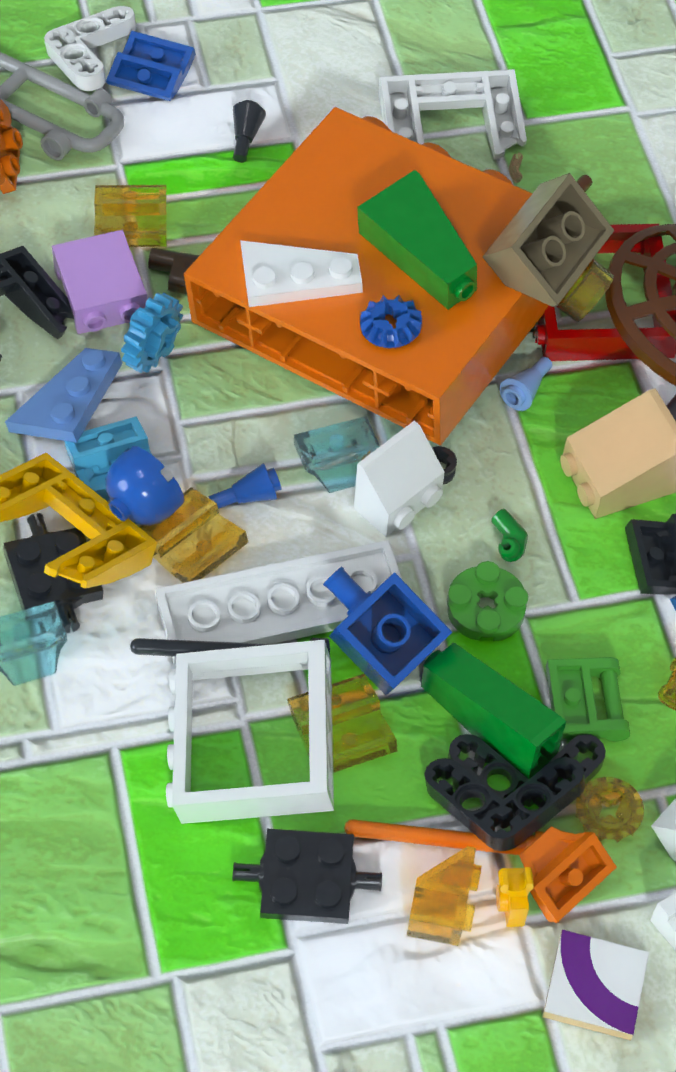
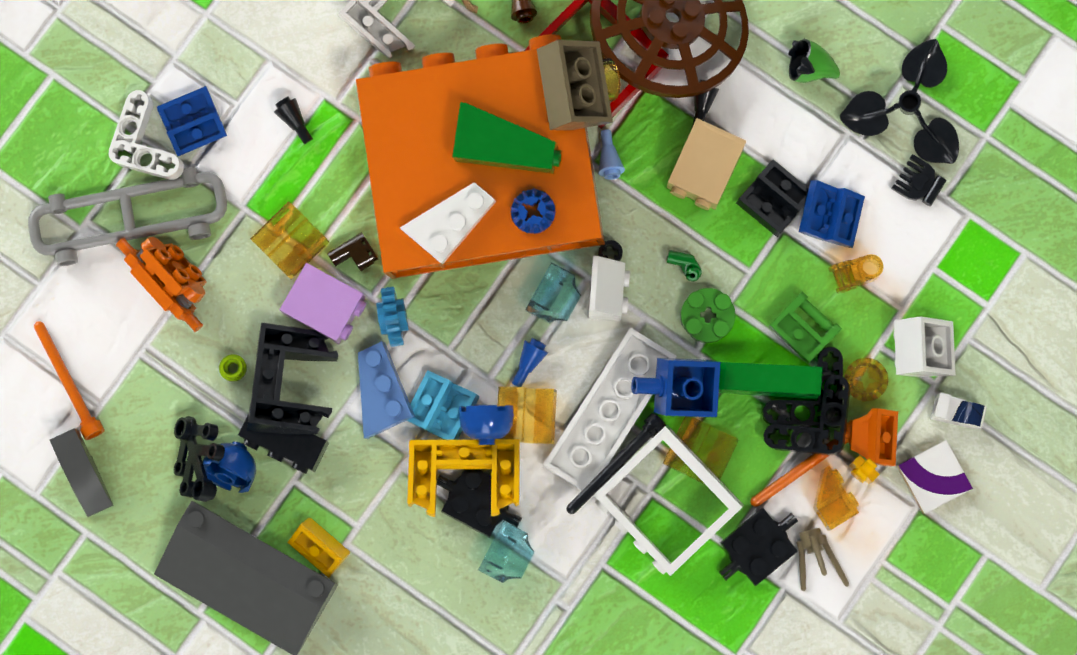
camera: 35 degrees left, 25 degrees up
none -> dark tan plant [796,528,849,591]

